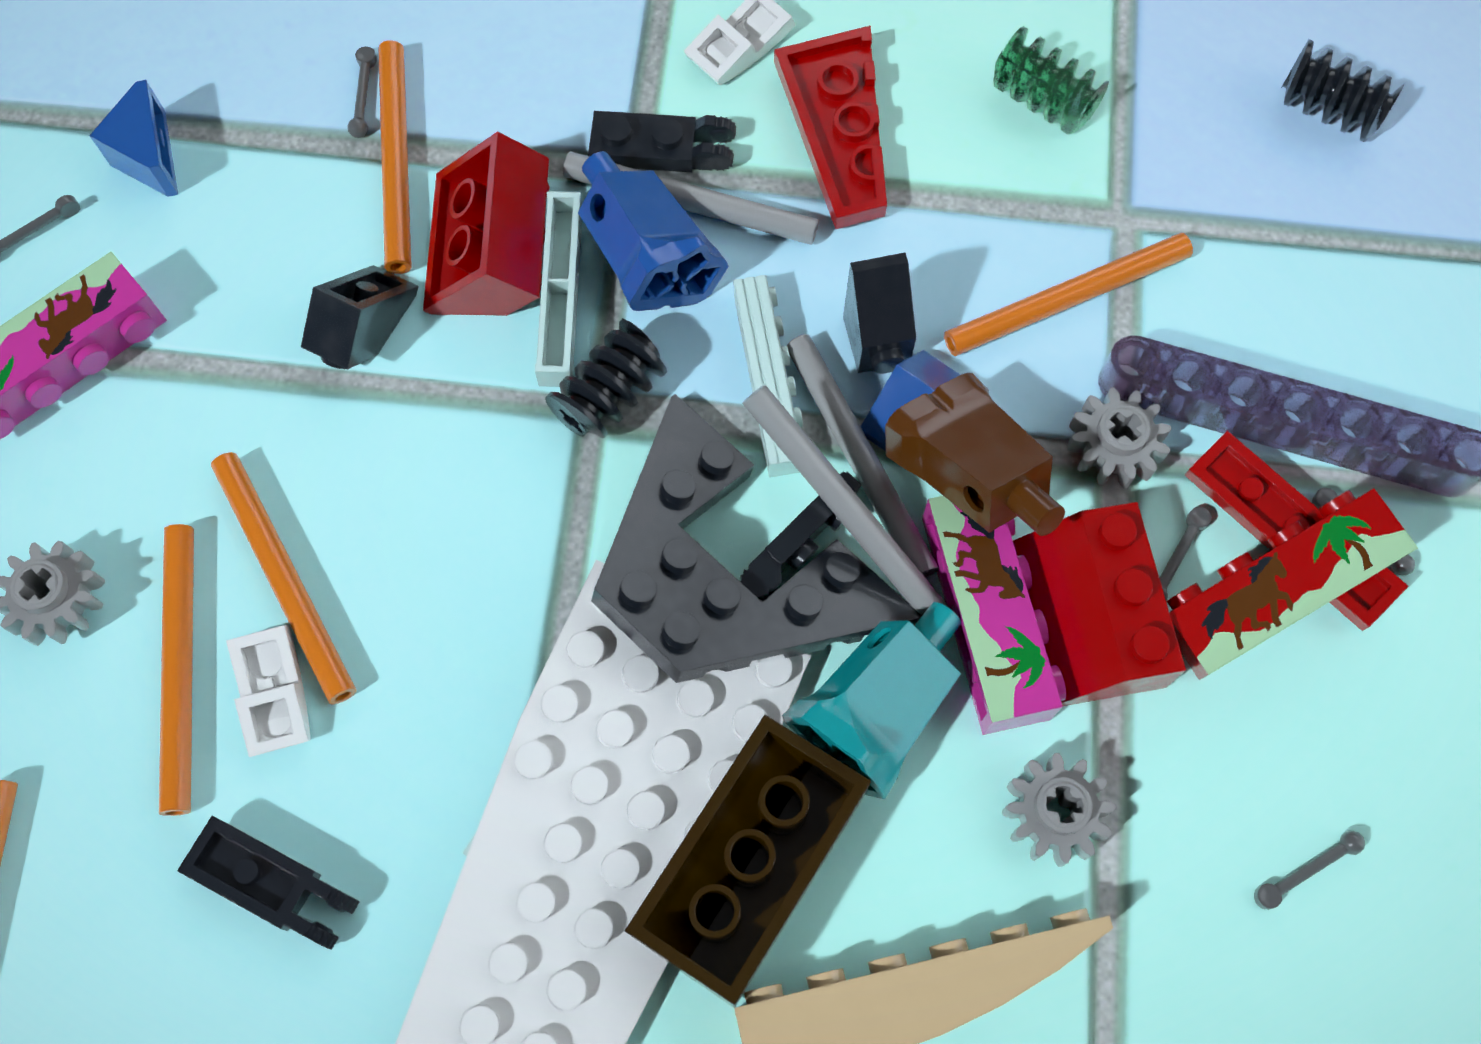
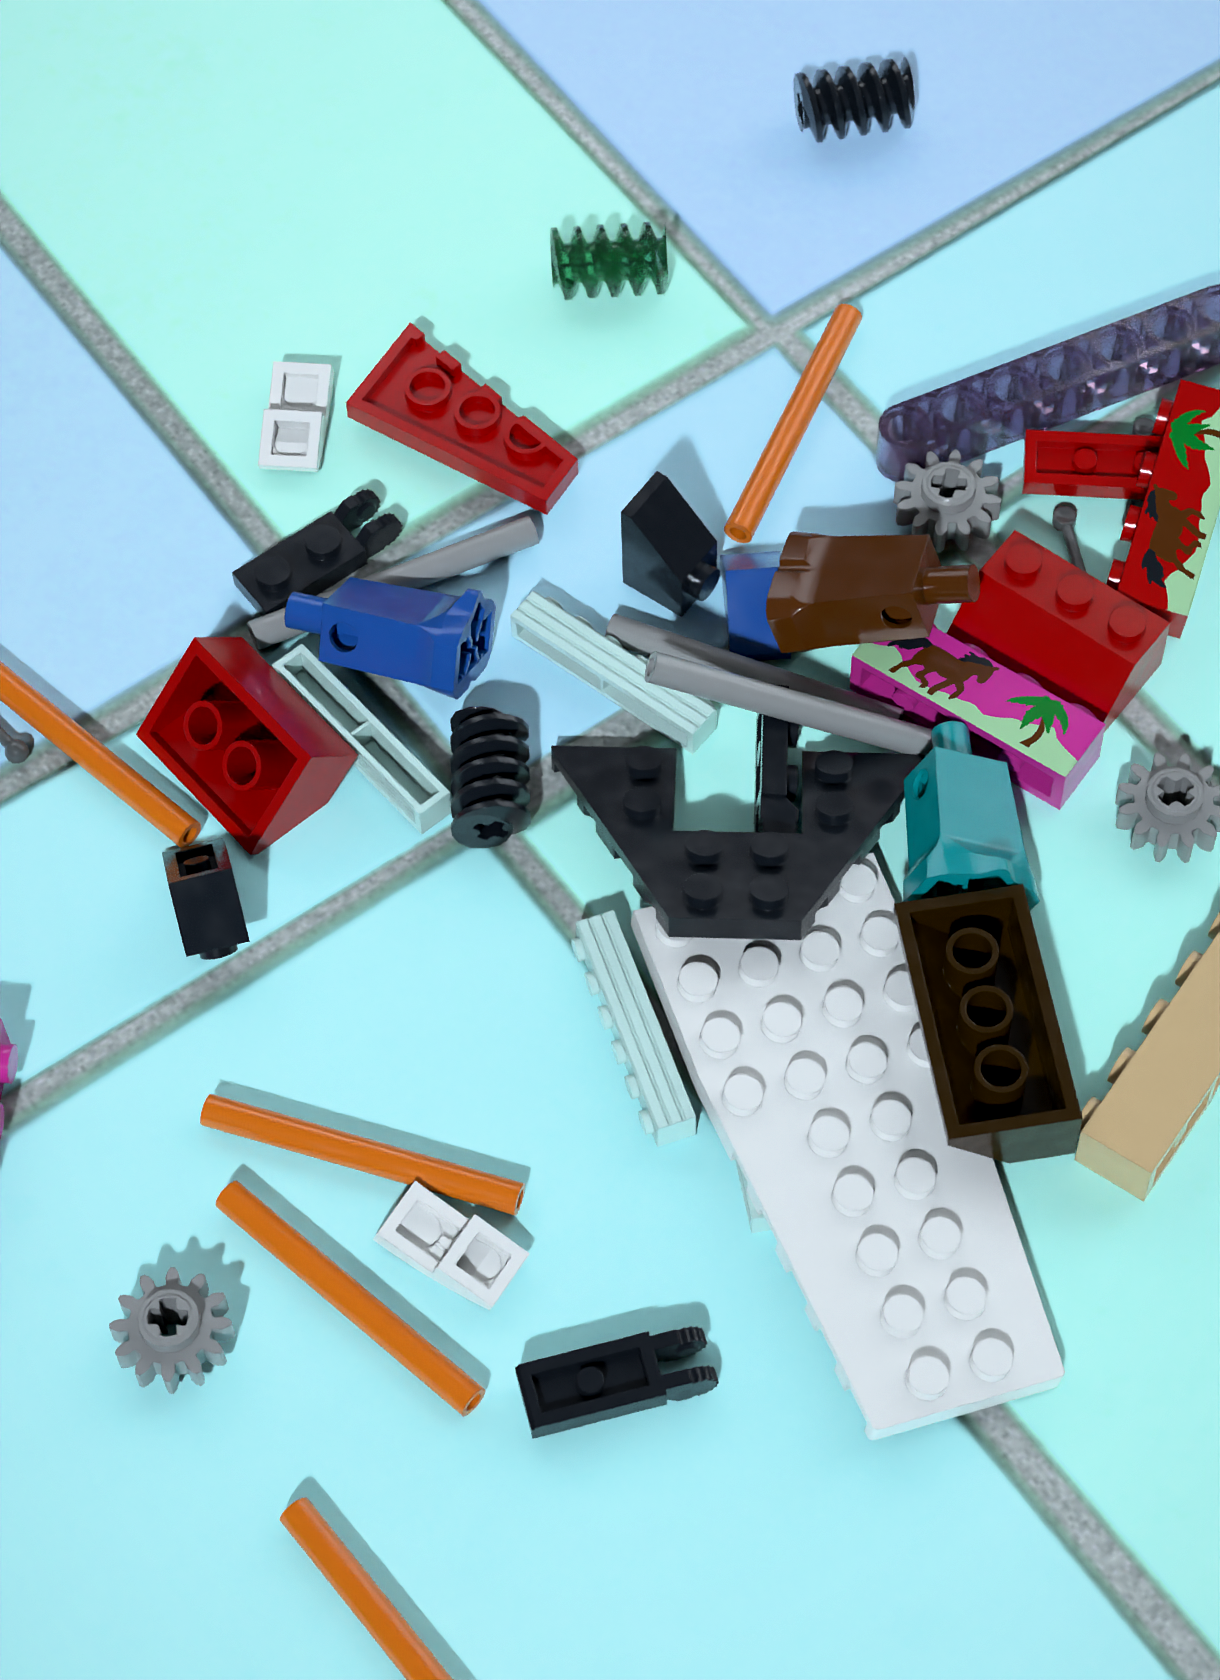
camera: 40 degrees left, 10 degrees down
none -> light aqua piece [571,910,696,1147]

